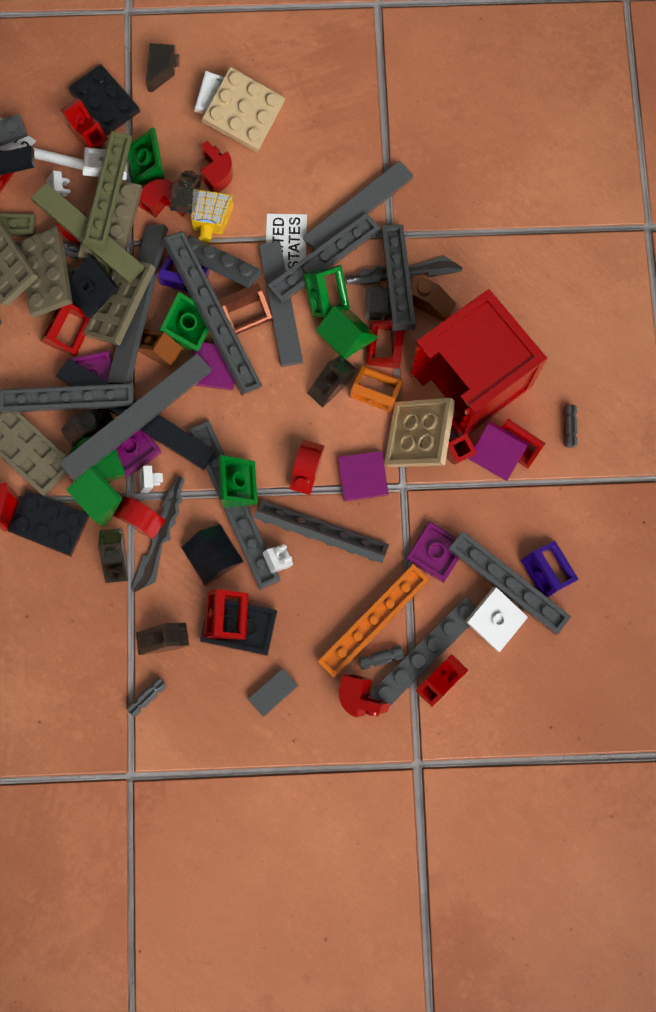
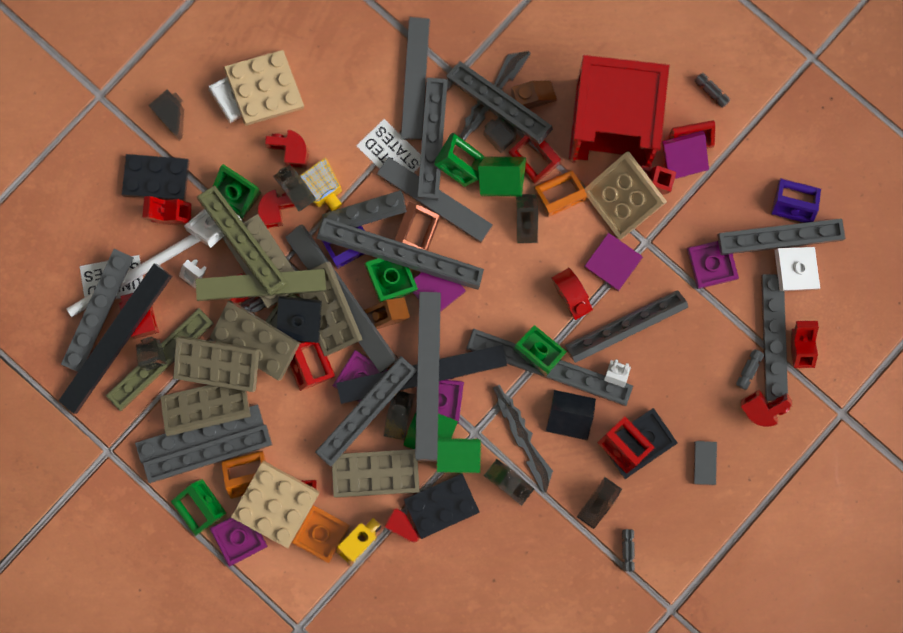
camera: 40 degrees left, 5 degrees up
red brick [113,496,166,539] -> none
white tile [138,466,163,493] -> none
orange plate [318,564,430,678] -> none

